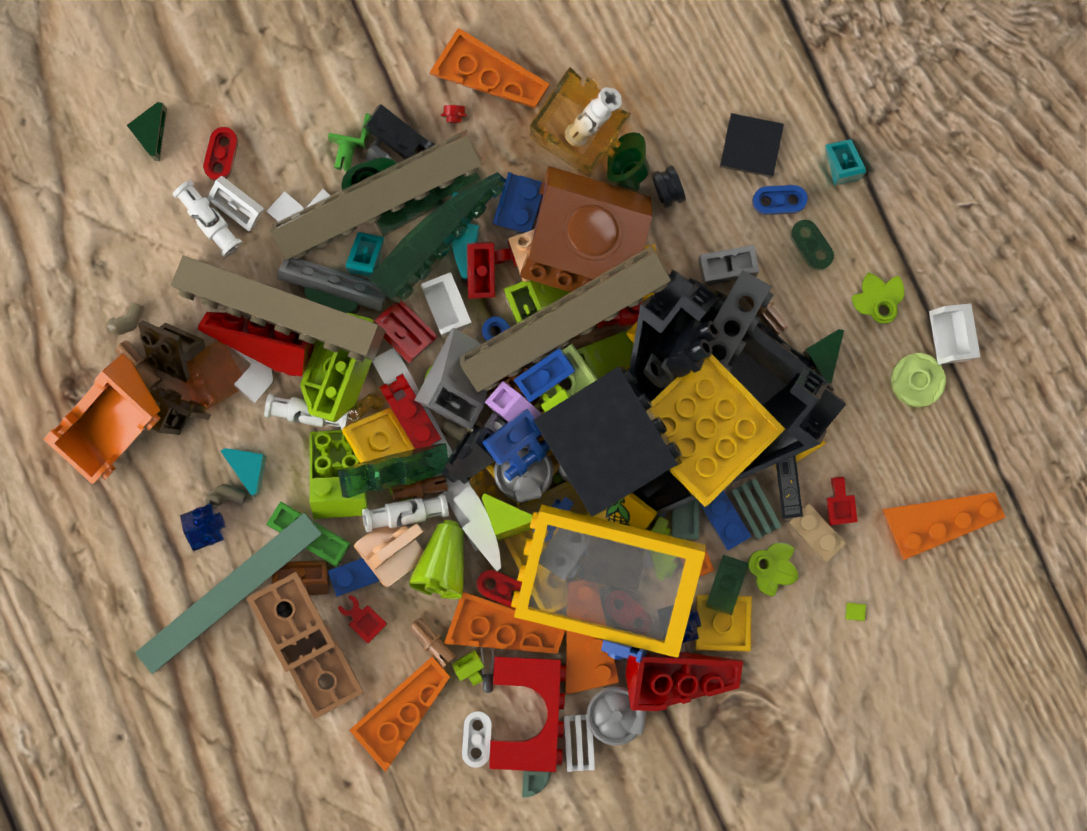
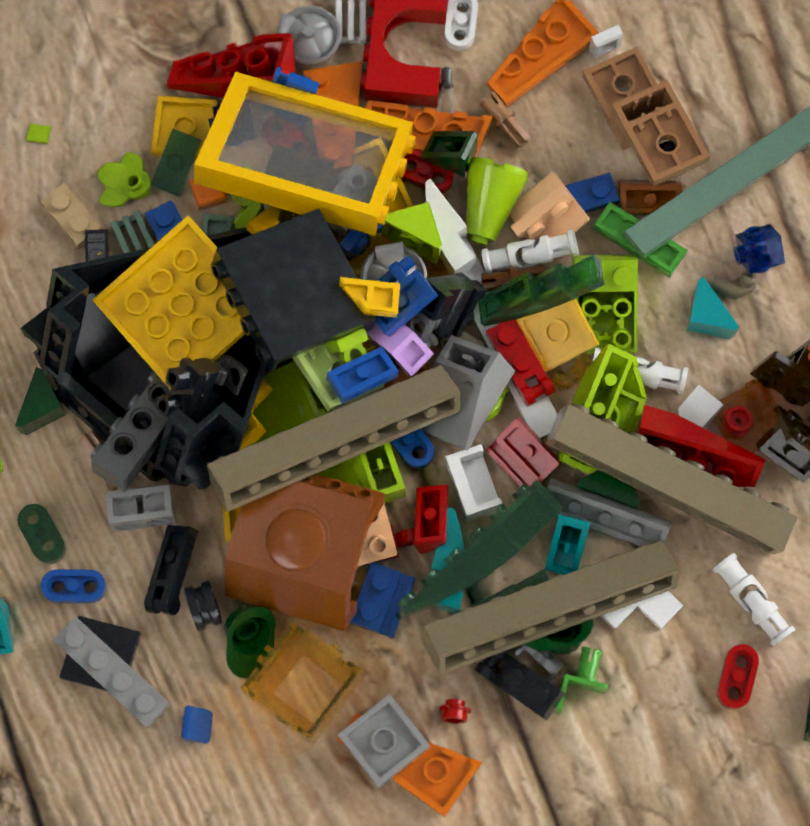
camera: 175 degrees left, 10 degrees down
white tile [207,176,264,231] -> none
red plate [338,595,388,644] -> none
lime tile [451,650,484,686] -> none
white piece [565,87,622,147] -> none
red plate [826,477,858,525] -> none
none -> light grey plate [53,616,171,729]
none -> black plate [144,525,198,615]
none -> blue slope [181,705,213,744]
none -> light grey plate [338,694,431,788]
none -> yellow tile [339,277,400,318]
none -> dark green slope [421,131,478,177]
none -> white tile [589,25,623,58]
none -> red plate [723,406,754,436]

